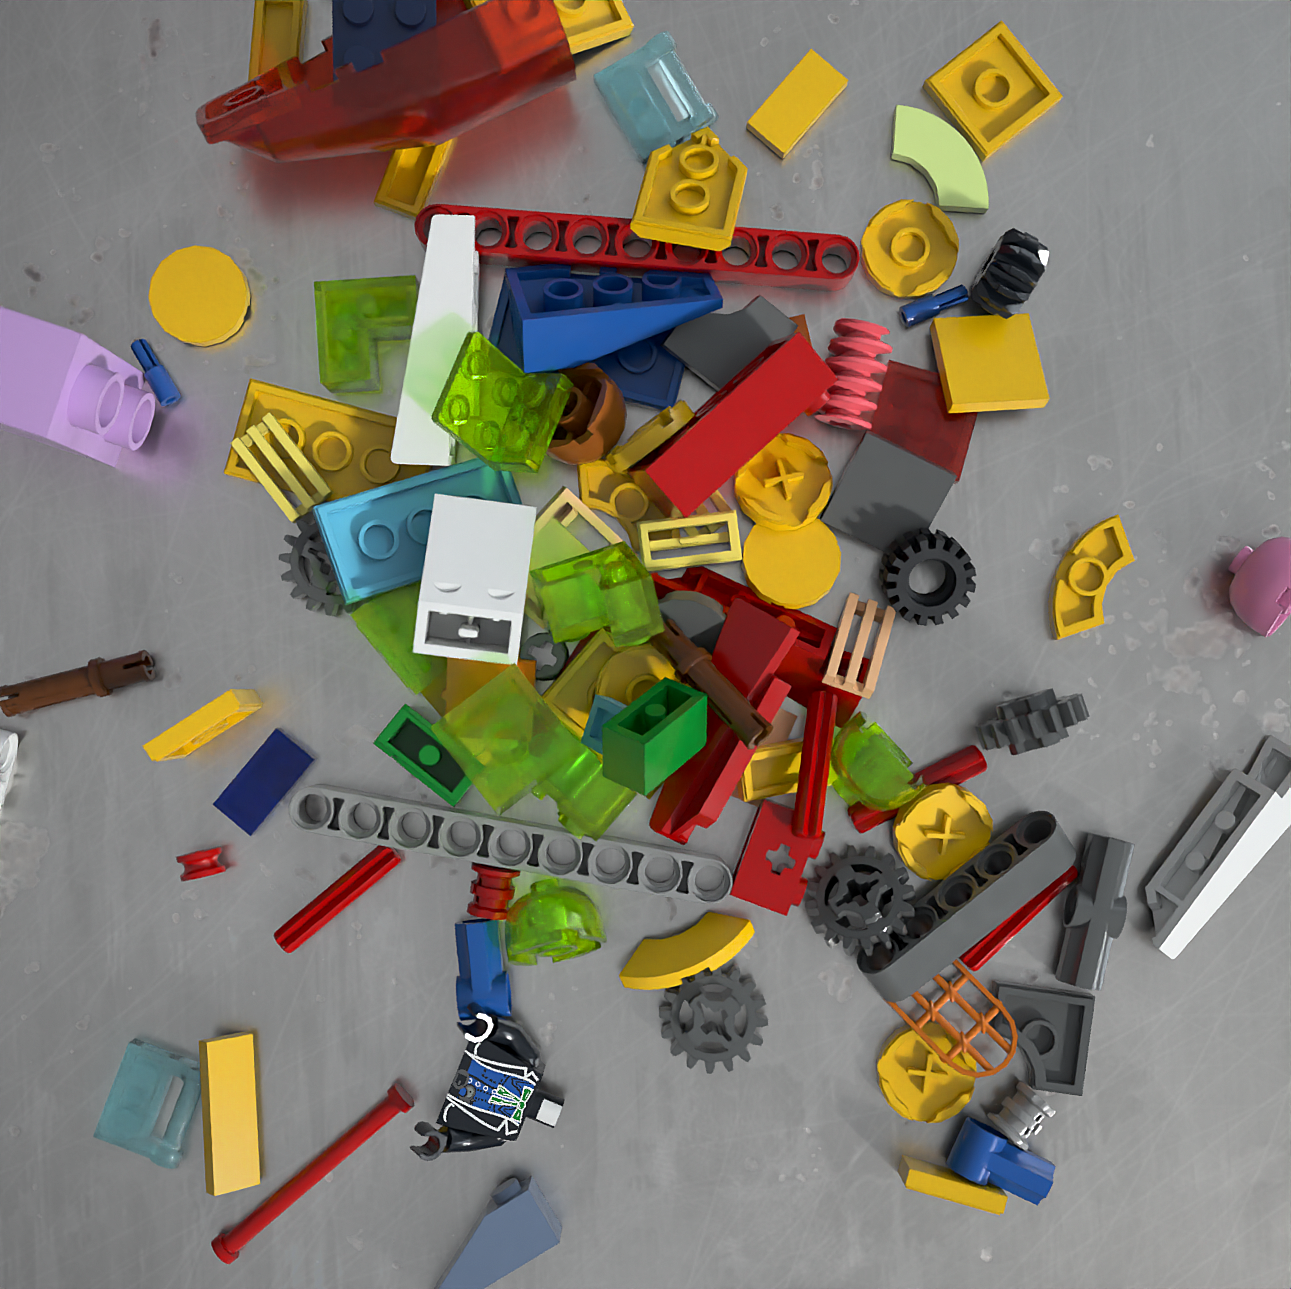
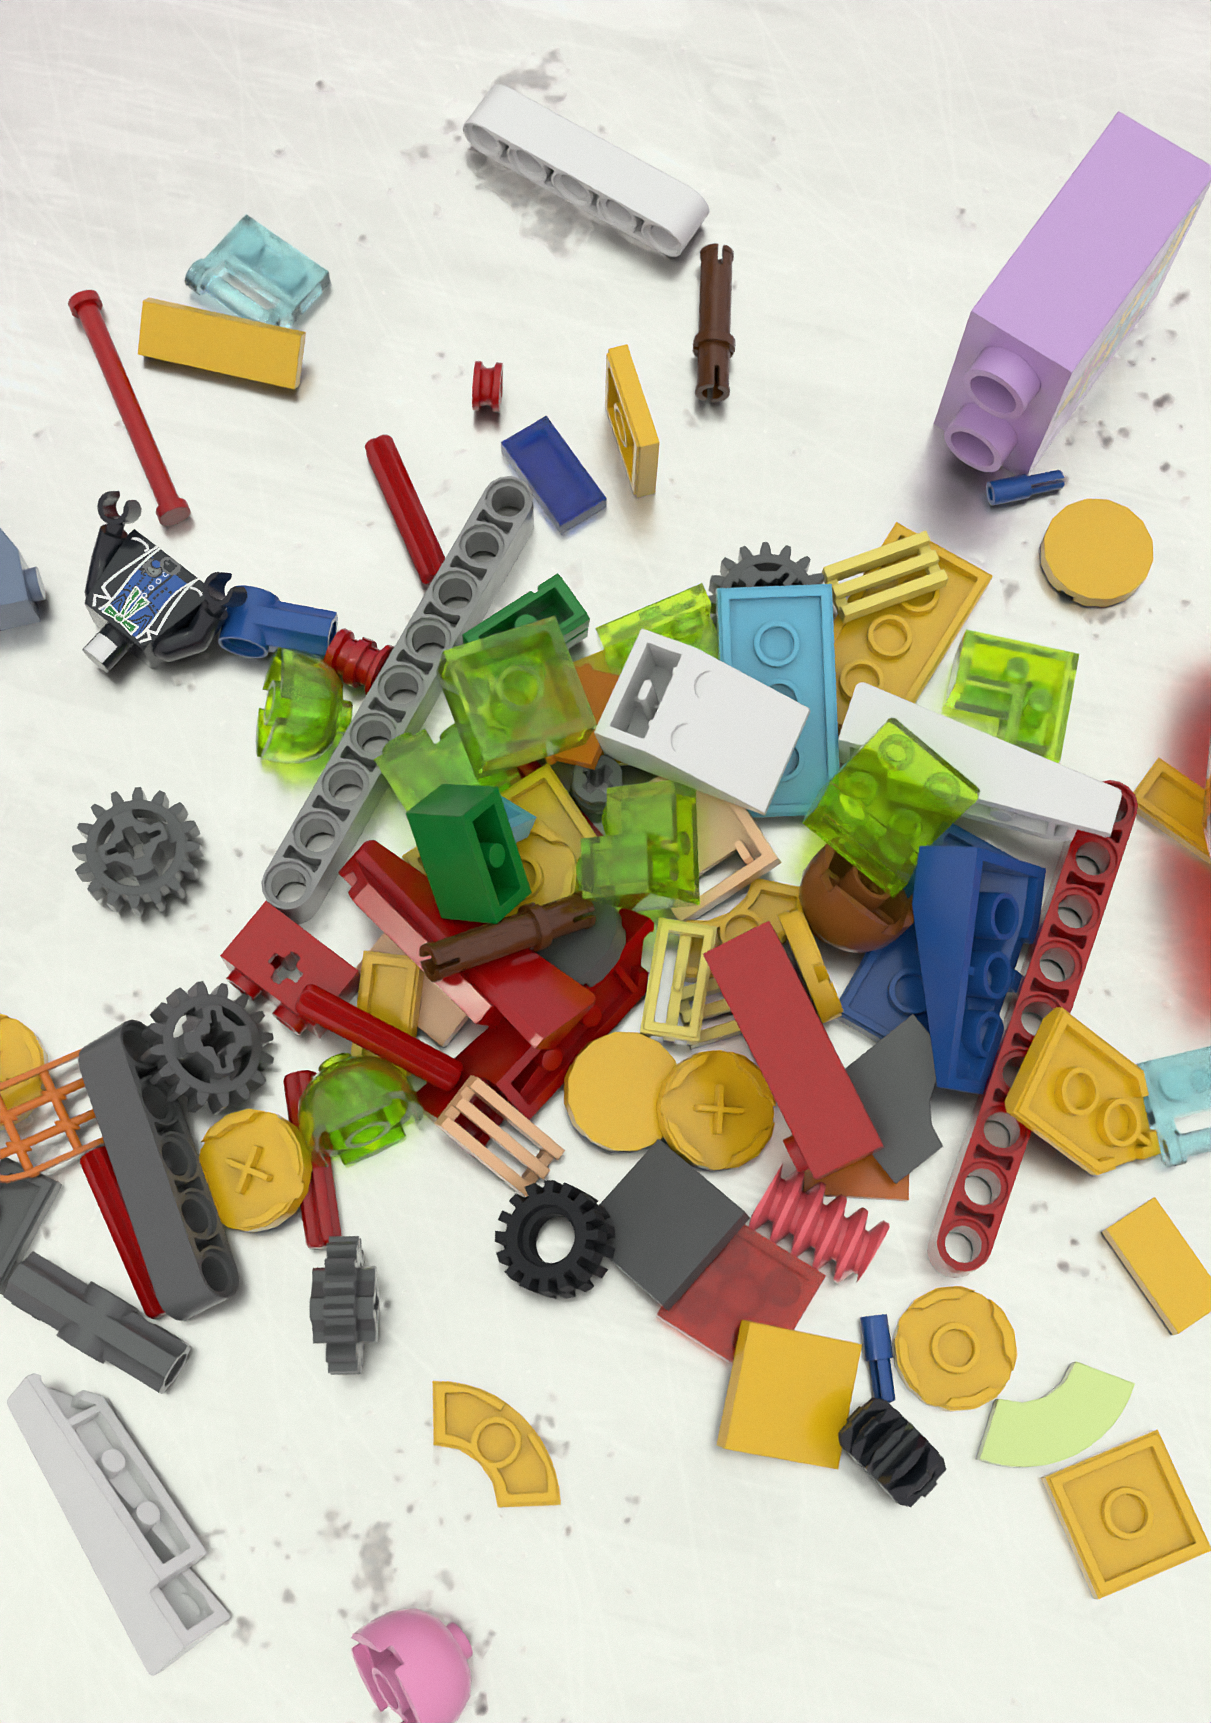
camera: 105 degrees right, 15 degrees down
yellow tile [619,912,755,990] -> none

